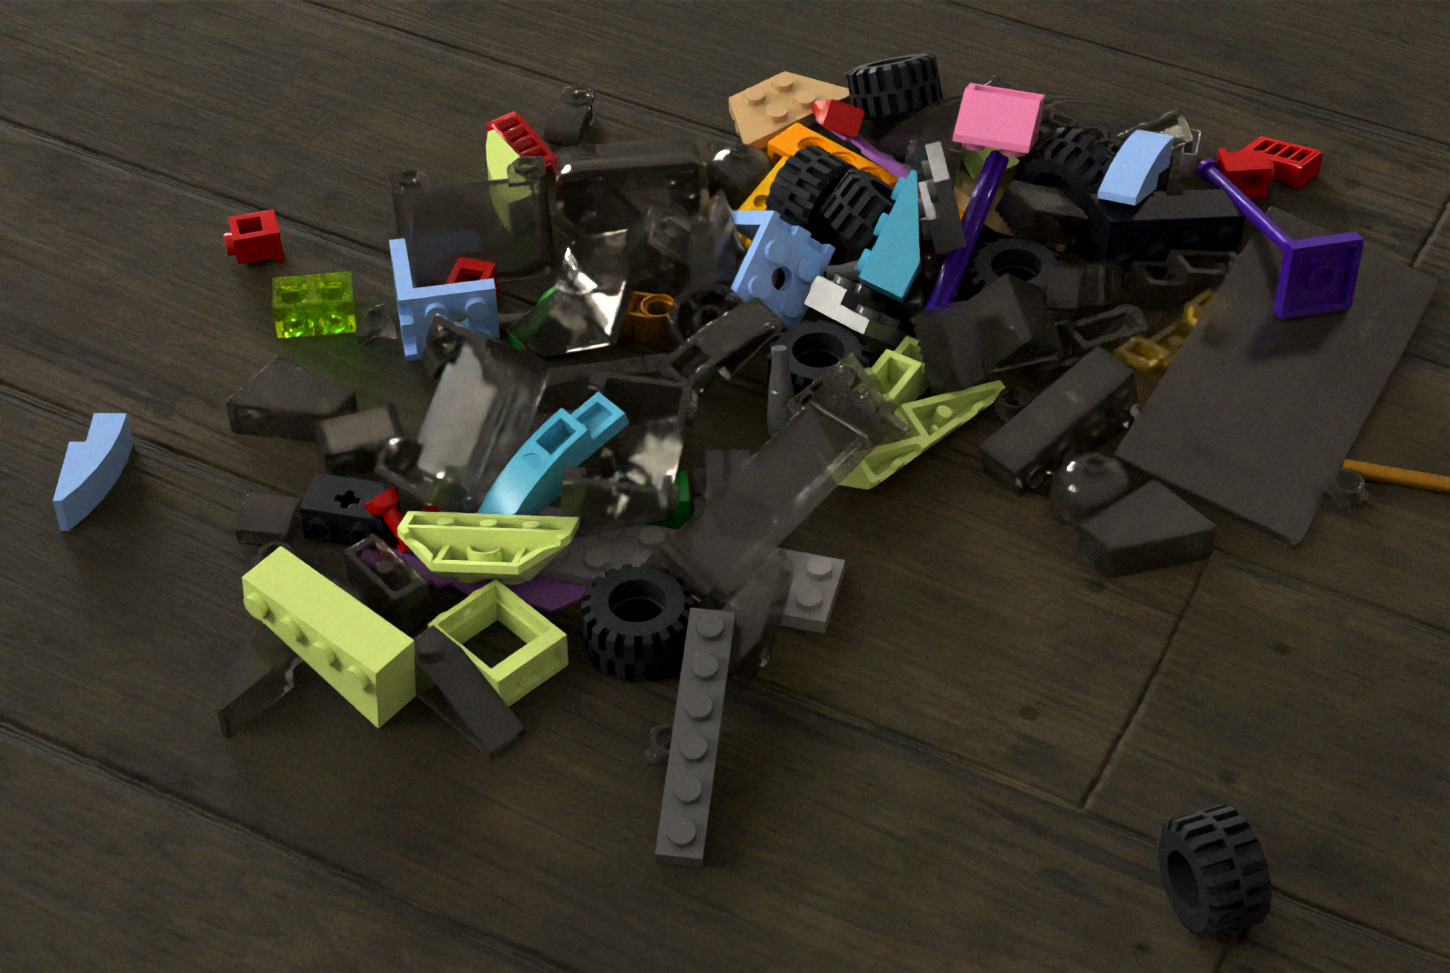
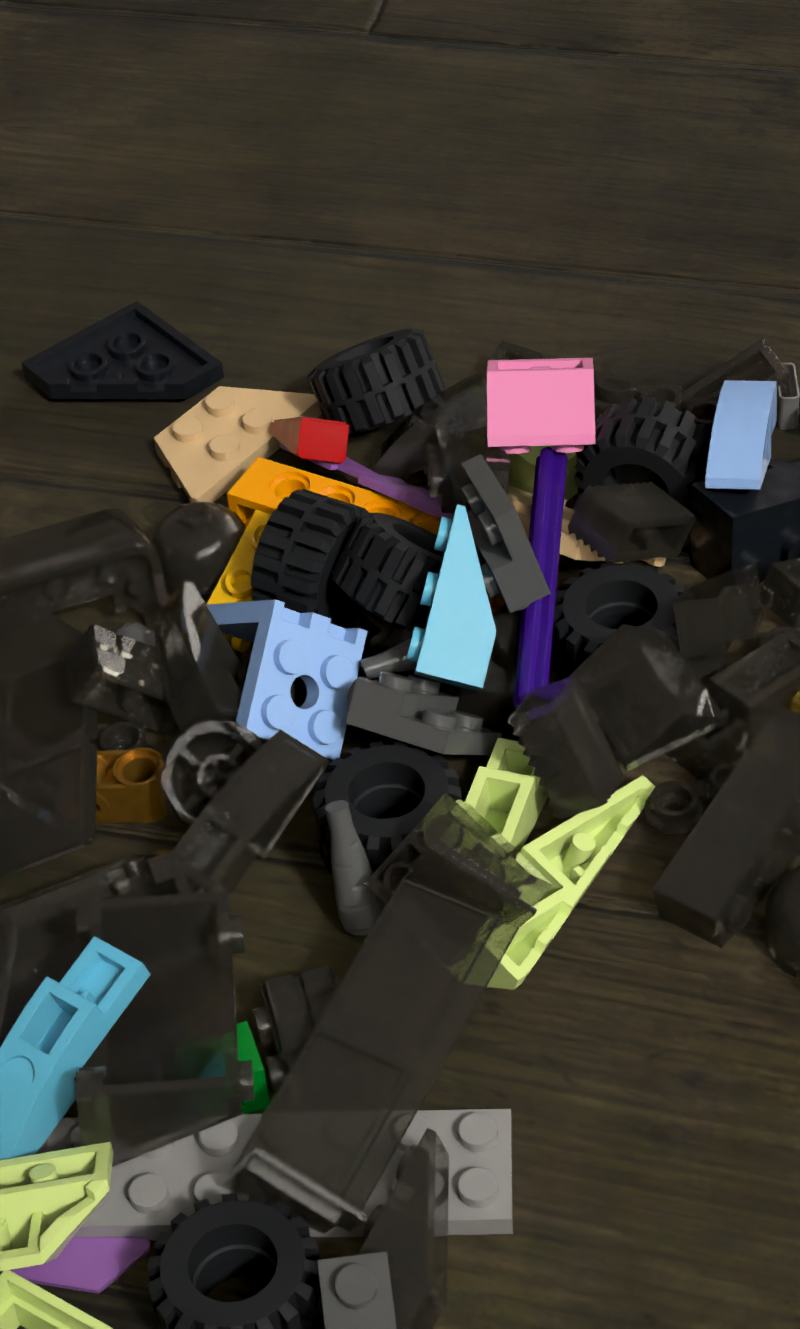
camera: 10 degrees left, 0 degrees up
none -> black plate [21,301,224,399]

